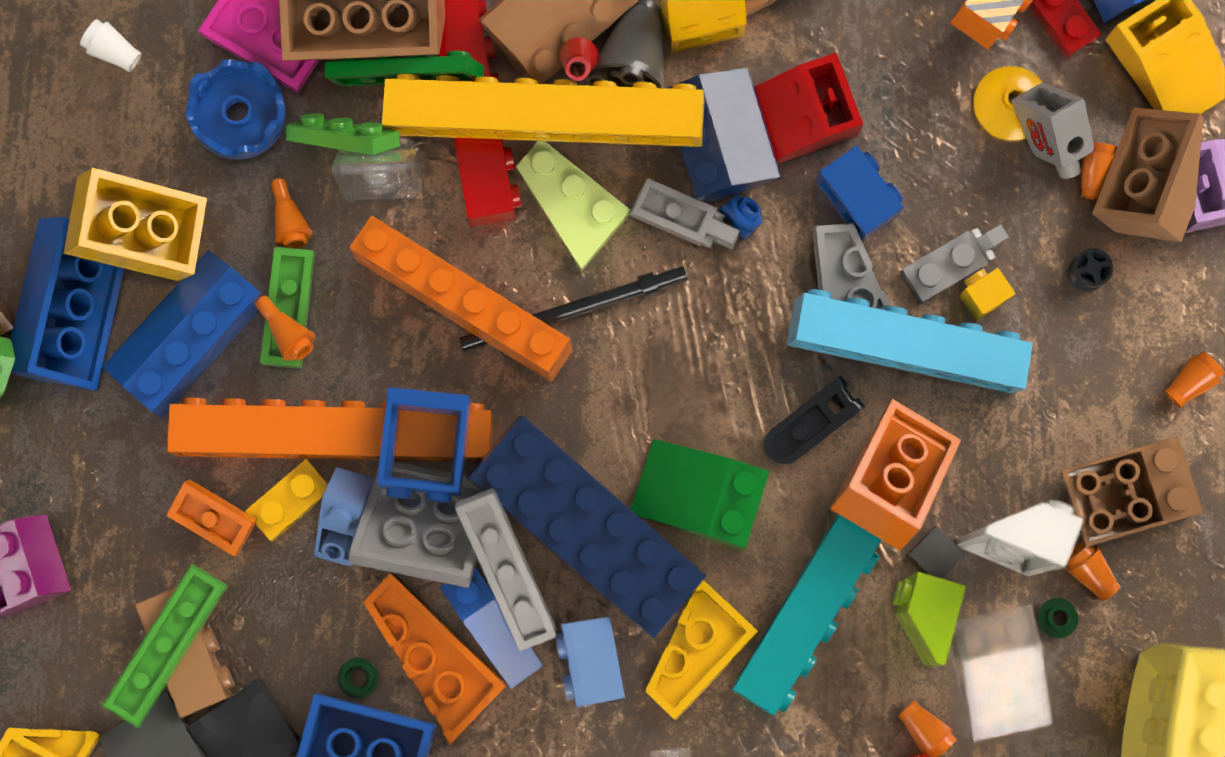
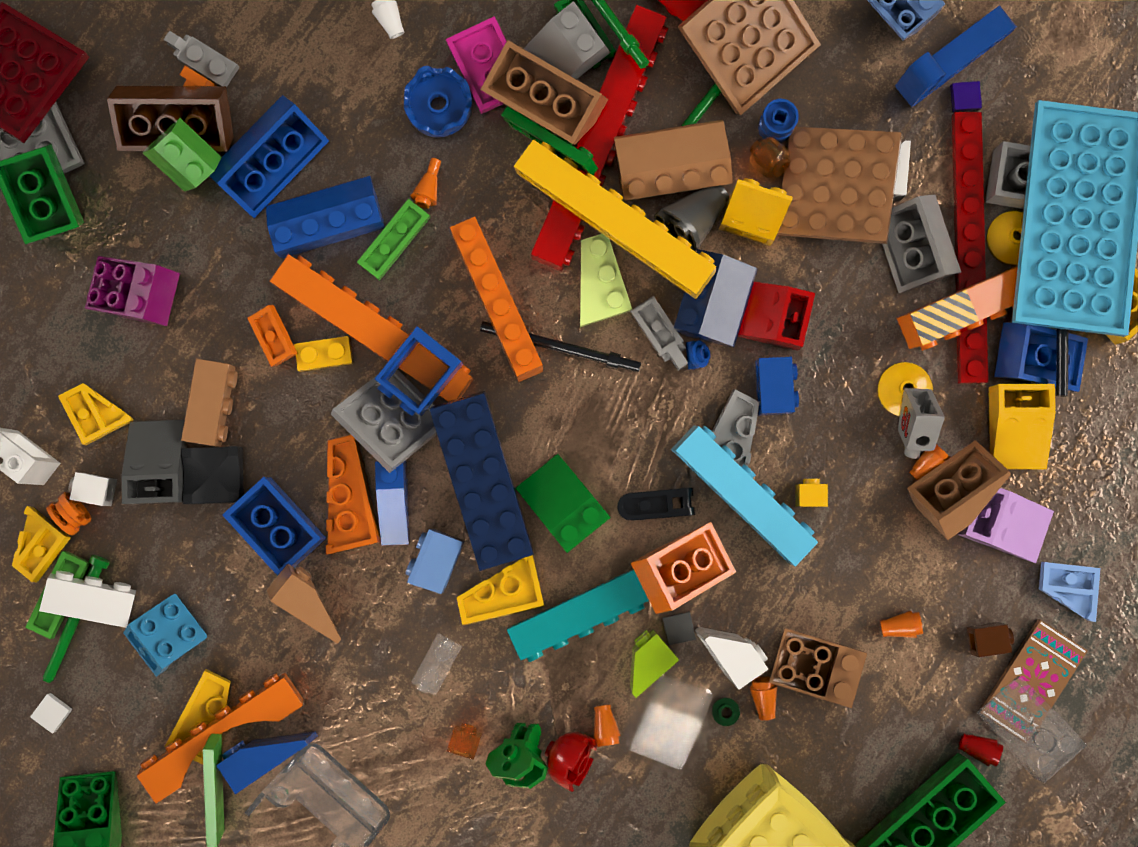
camera: 40 degrees right, 5 degrees up
yellow brick [63,168,207,281] -> none
bright green tile [102,564,228,728] -> none
orange cone [255,295,316,361] -> none
bright green plate [285,113,400,155] -> none
medium blue slope [314,467,375,567] -> none
clear slope [332,139,424,202] -> none
dark green plate [338,658,379,699] -> none
light grey plate [455,488,557,651] -> none
red cone [559,37,599,81] -> none
light grey hinge [900,225,1009,305] -> none
black wheel [1067,248,1113,293] -> none

